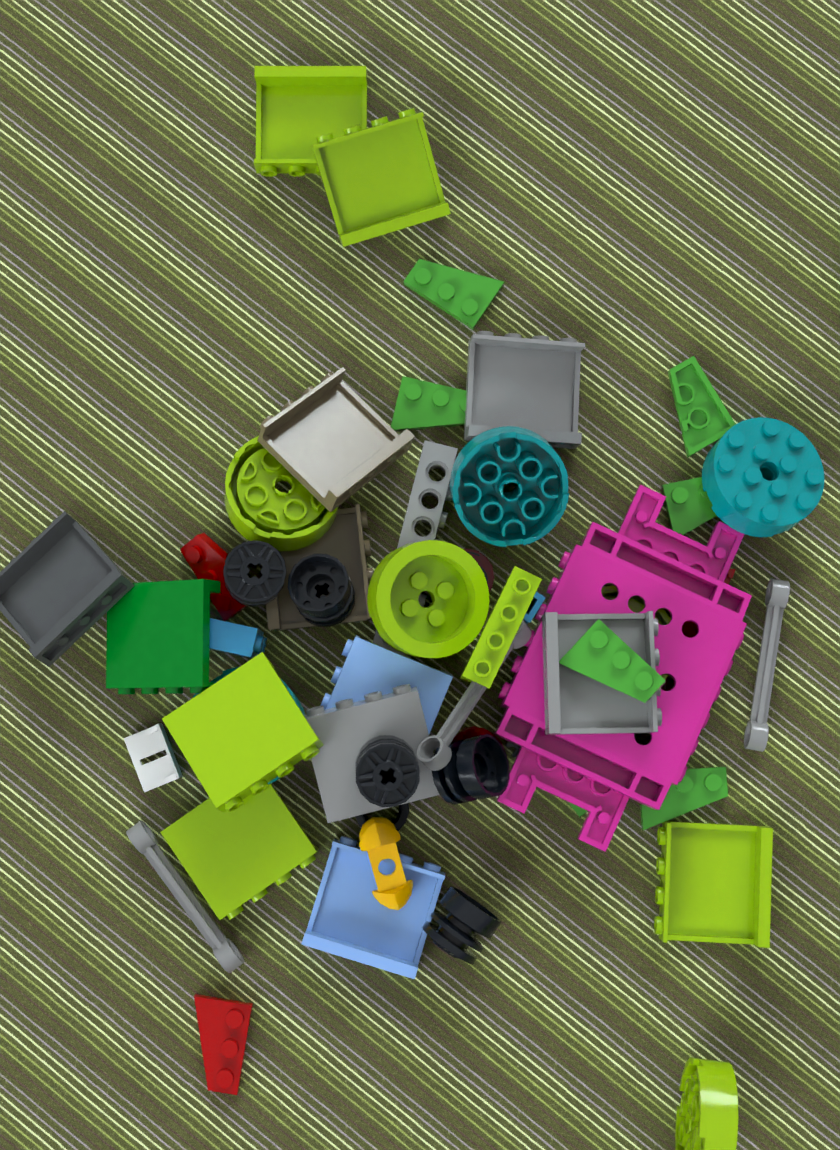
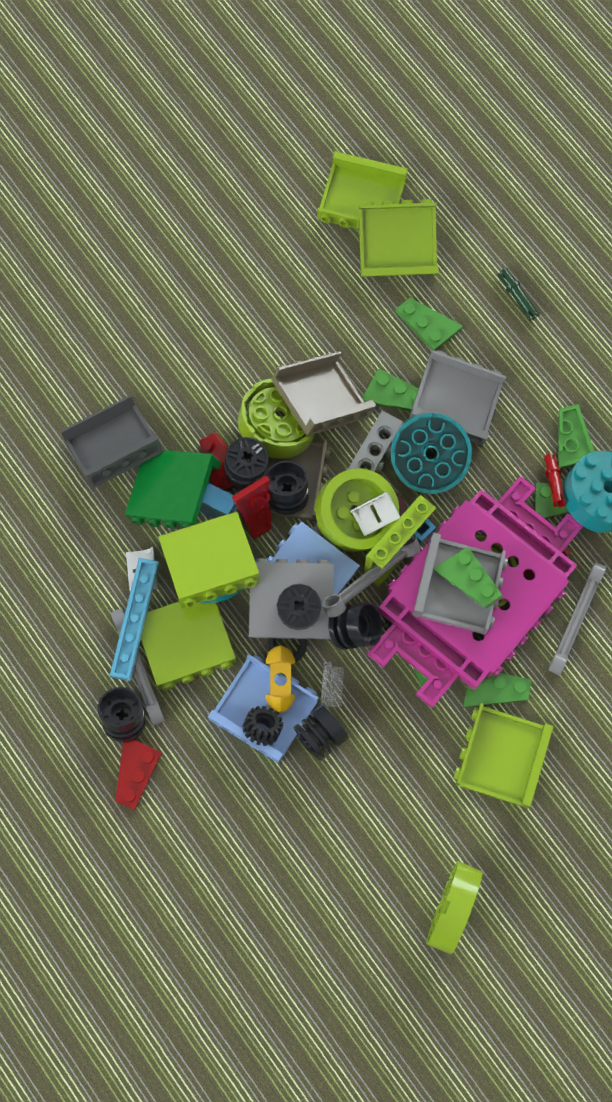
camera: 15 degrees right, 10 degrees down
none -> black wheel [97,687,146,742]
none -> medium azure tile [110,558,159,681]
none -> red wing [232,476,271,540]
none -> black tyre [242,706,283,746]
none -> clear bracket [321,662,344,708]
none -> white piece [350,492,400,536]
none -> dark green pin [497,268,540,321]
none -> red pin [544,453,566,508]

